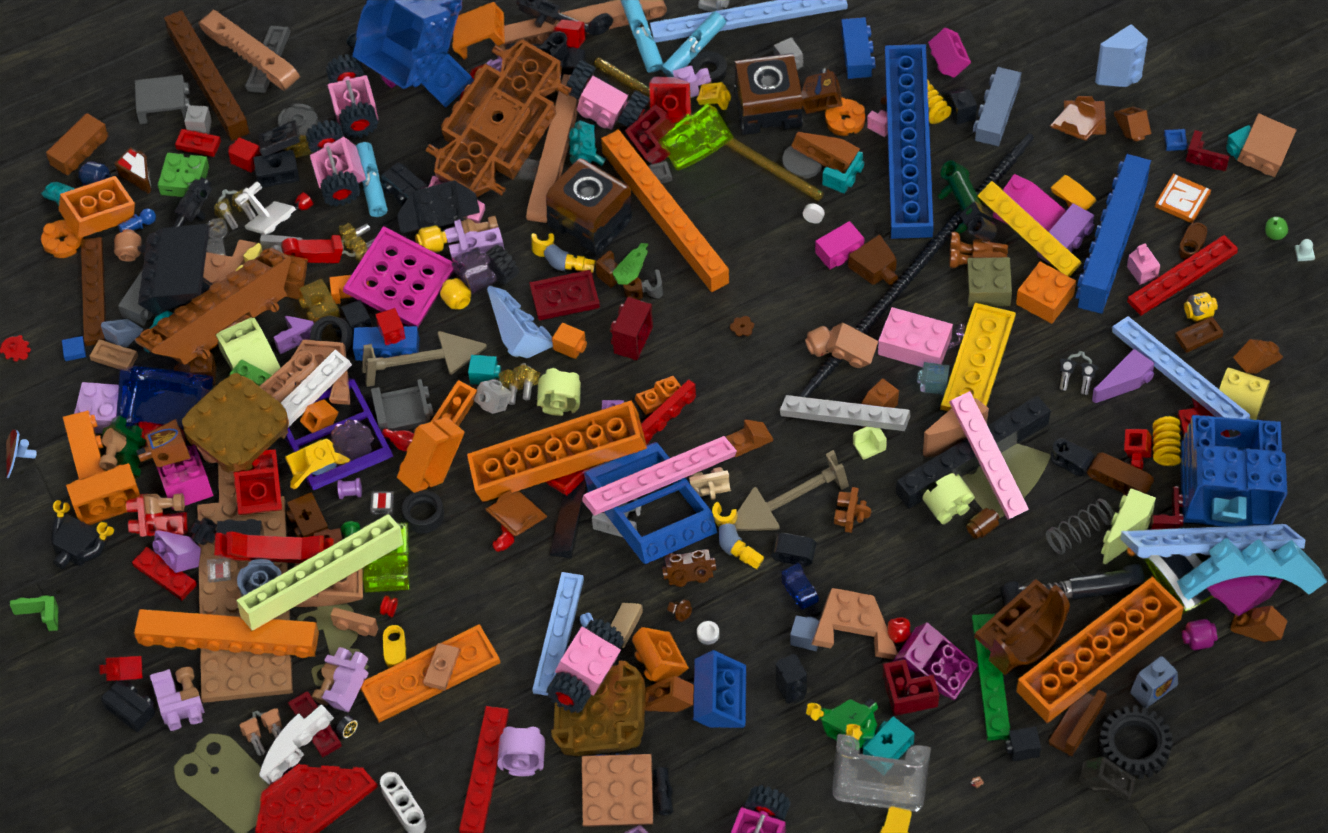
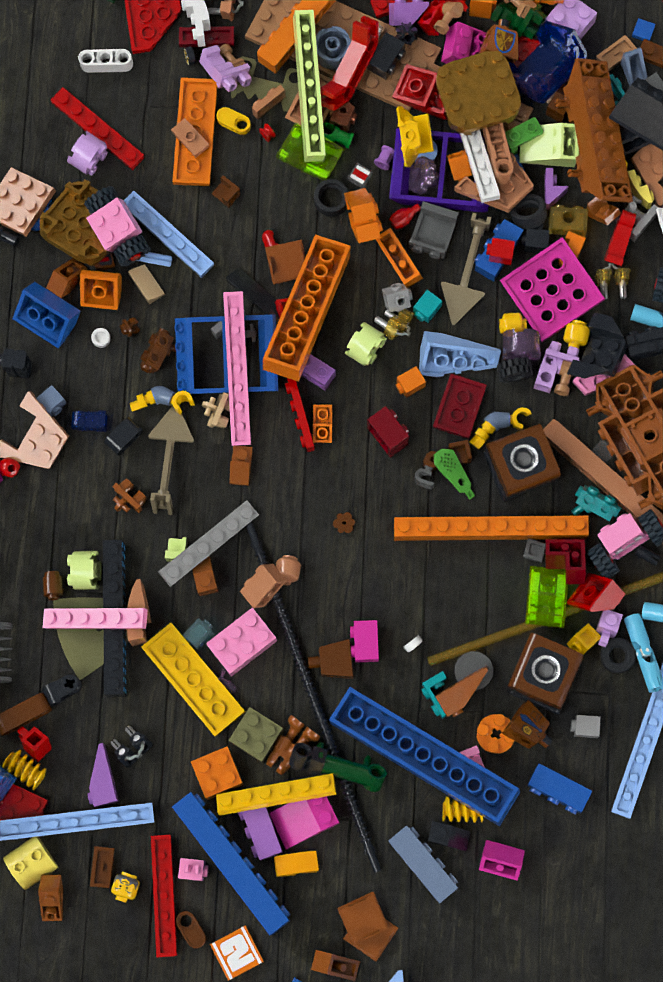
camera: 125 degrees right, 20 degrees up
reddish brown brick [286,492,328,538] -> none
none -> reddish brown panel [212,175,241,208]

